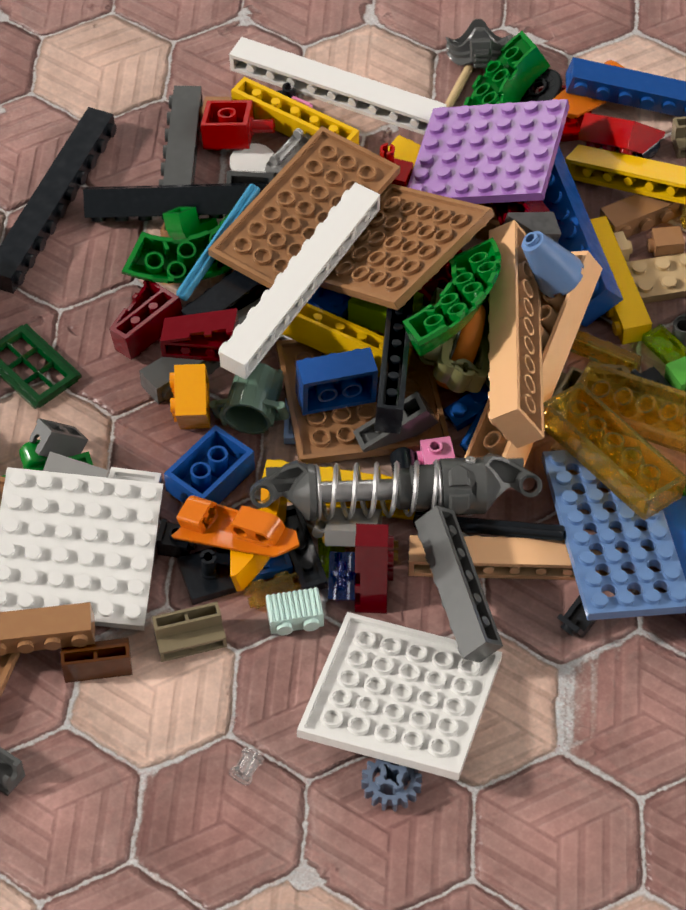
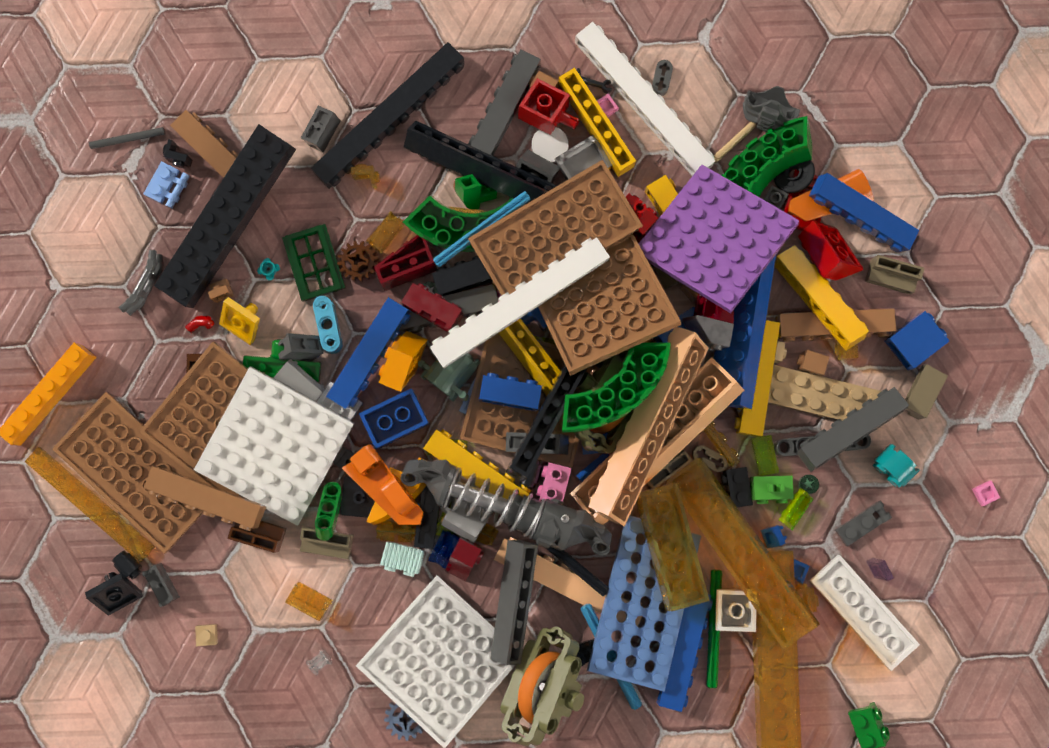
camera: 20 degrees right, 30 degrees up
medium blue cone [521,231,584,298] -> none
none -> tan plate [195,624,218,646]
none -> clear yellow hinge [285,582,333,621]
none -> medium azure piece [313,296,343,354]
none -> green beam [315,482,342,541]
none -> blue brick [326,297,411,409]
none -> reddish brown gear [337,240,379,282]
none -> clear yellow bracket [351,164,380,189]
none -> clear yellow hinge [366,211,404,254]
none -> olive piece [500,627,584,746]
none -> dark azure axle [581,604,642,710]
none -> dark grey beam [652,60,673,96]

